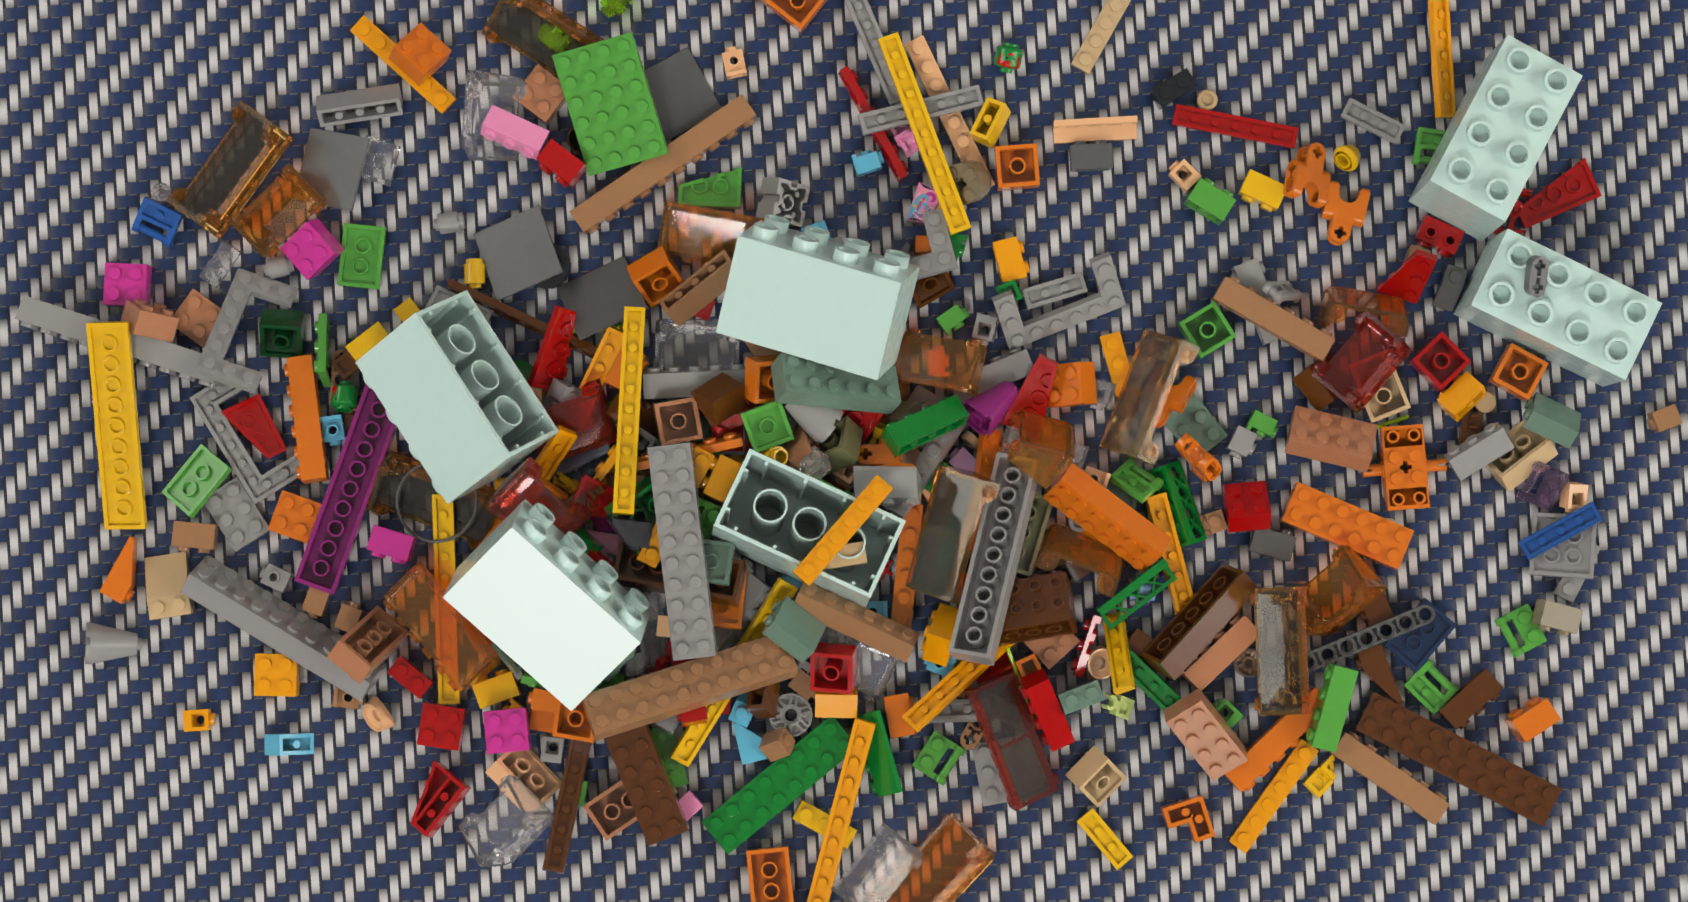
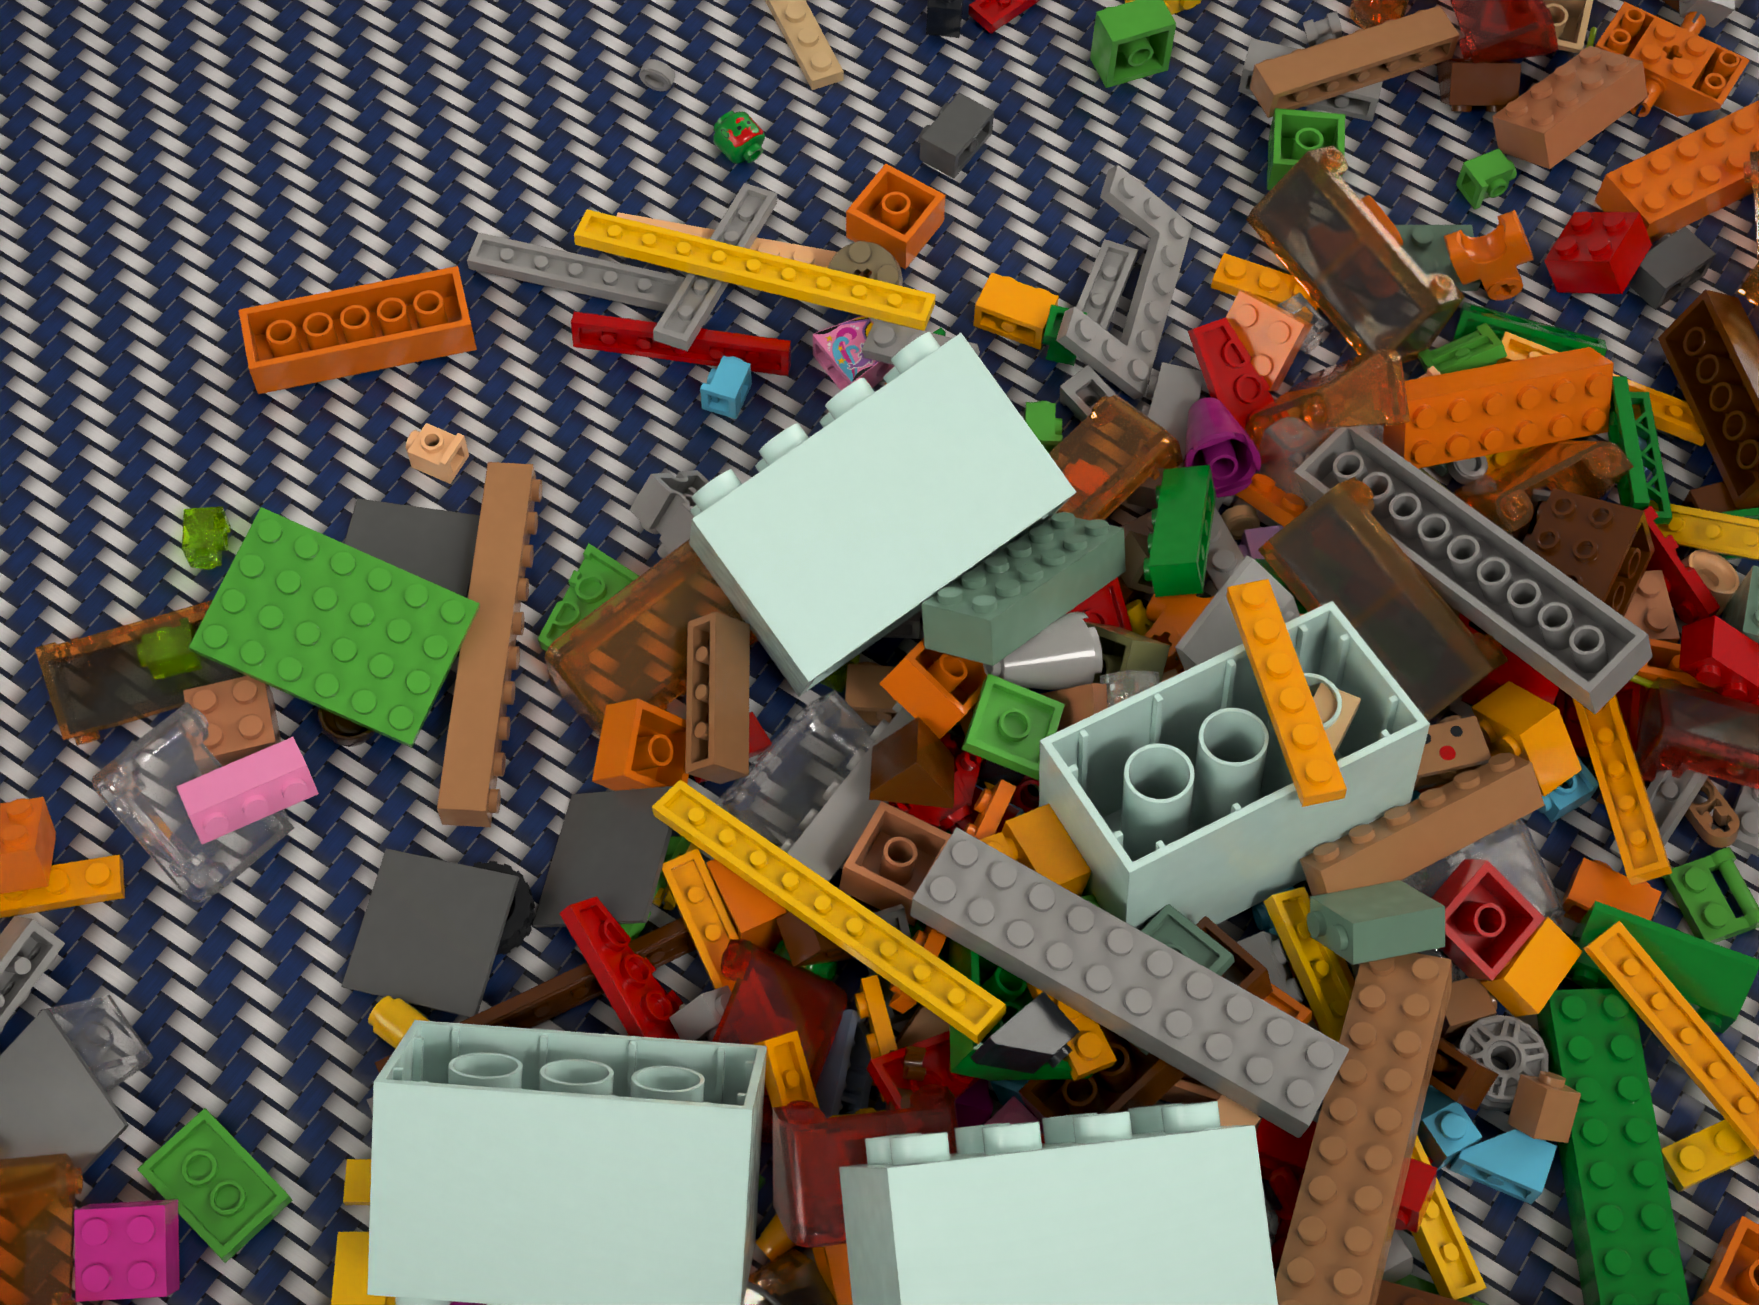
camera: 50 degrees left, 25 degrees down
light grey brick [434,211,465,235] -> none
red brick [536,139,587,189] -> none
bright pink piece [890,126,918,158] -> none
yellow brick [969,96,1011,149] -> none
light nougat fence [1052,115,1138,144] -> none
light nougat brick [1168,159,1202,193] -> none
medium nougat brick [1199,509,1228,536] -> none
light grey brick [1226,425,1258,459] -> none
none -> medium nougat brick [1413,715,1491,791]

